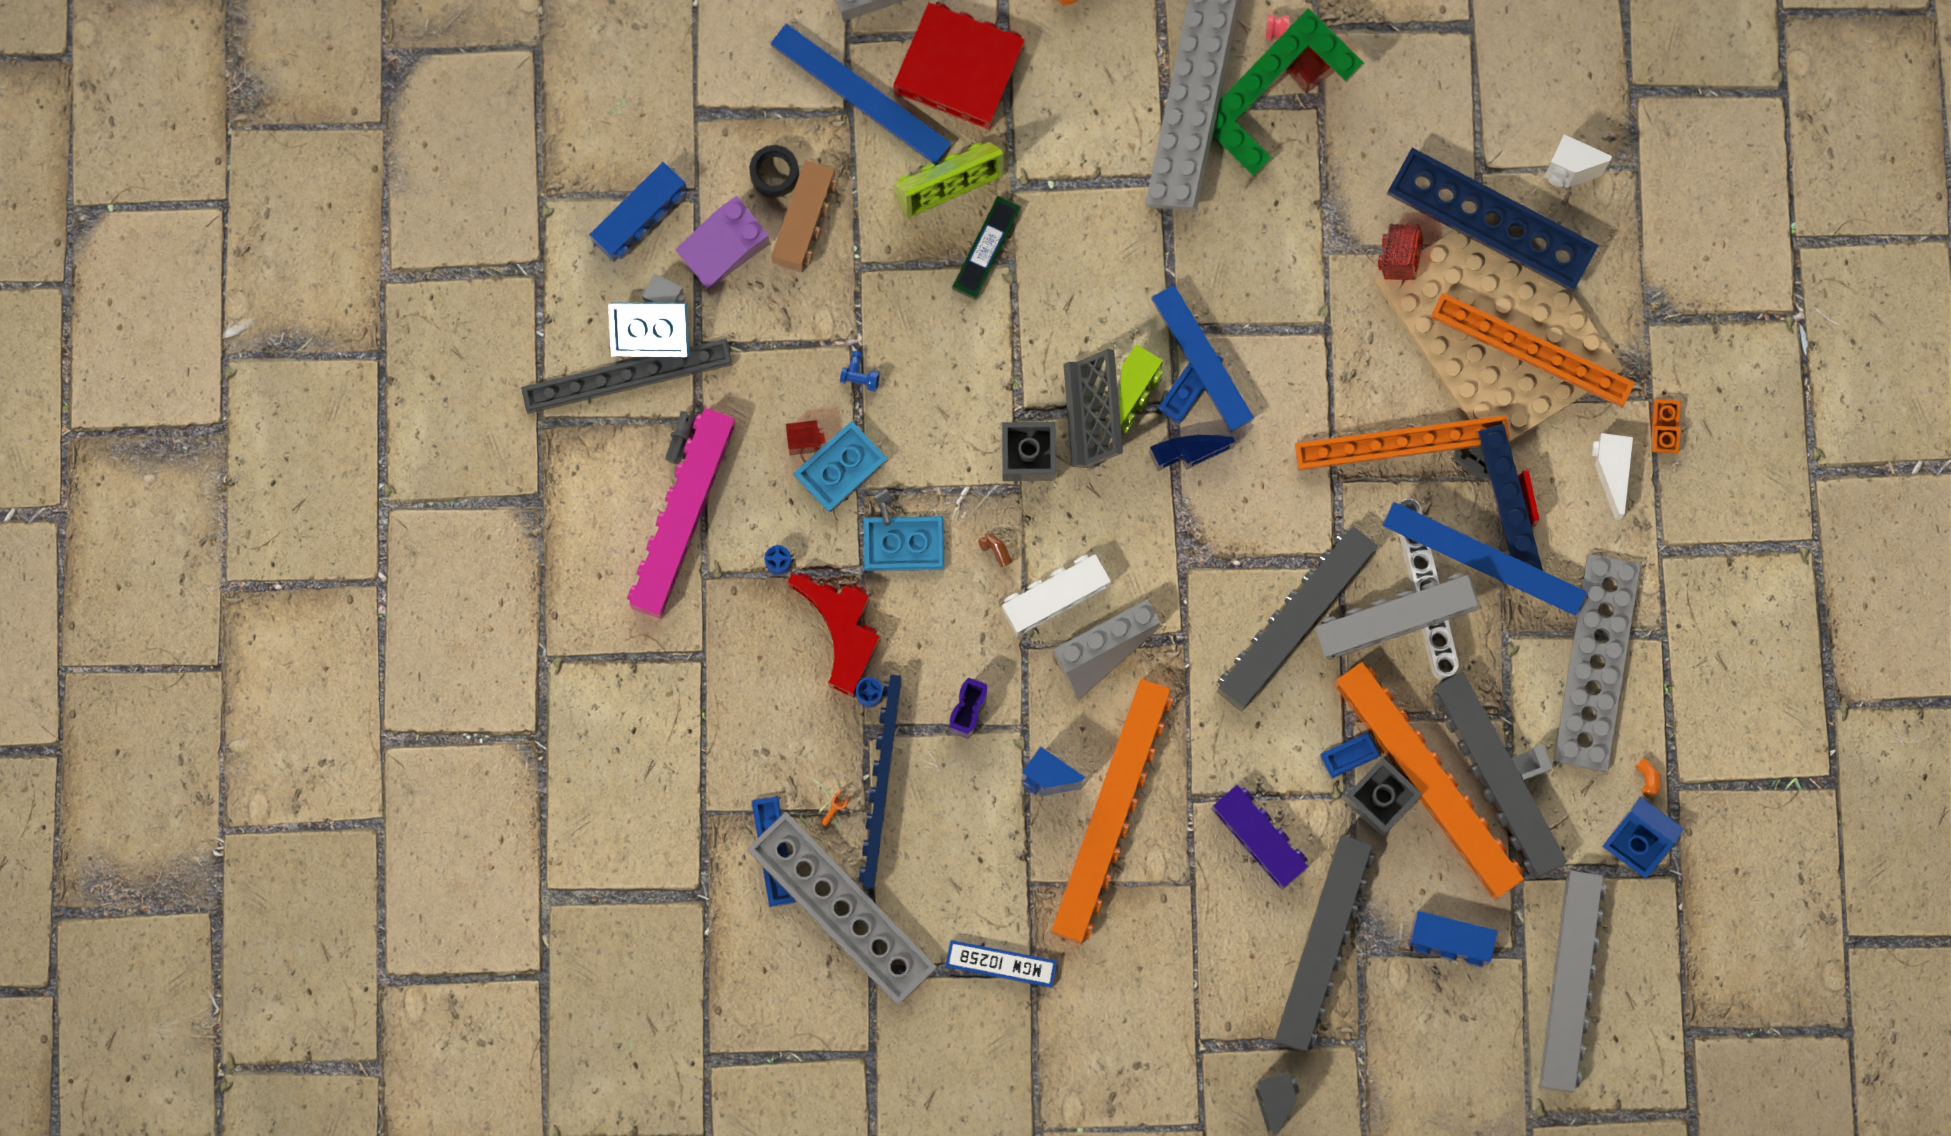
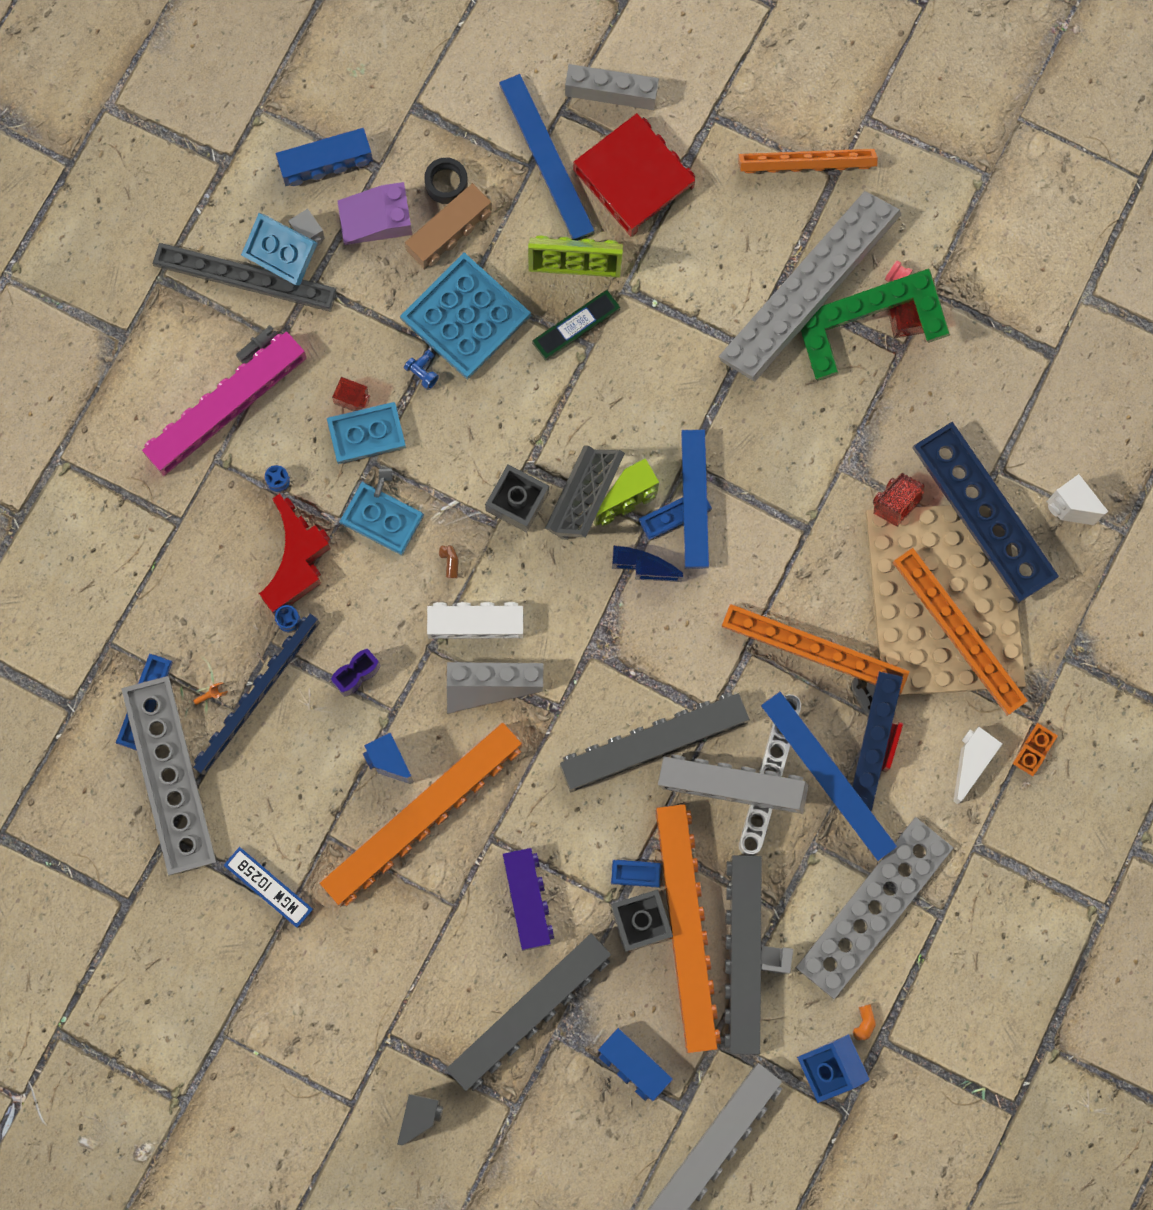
camera: 25 degrees right, 0 degrees up
none -> dark azure plate [400,252,531,380]

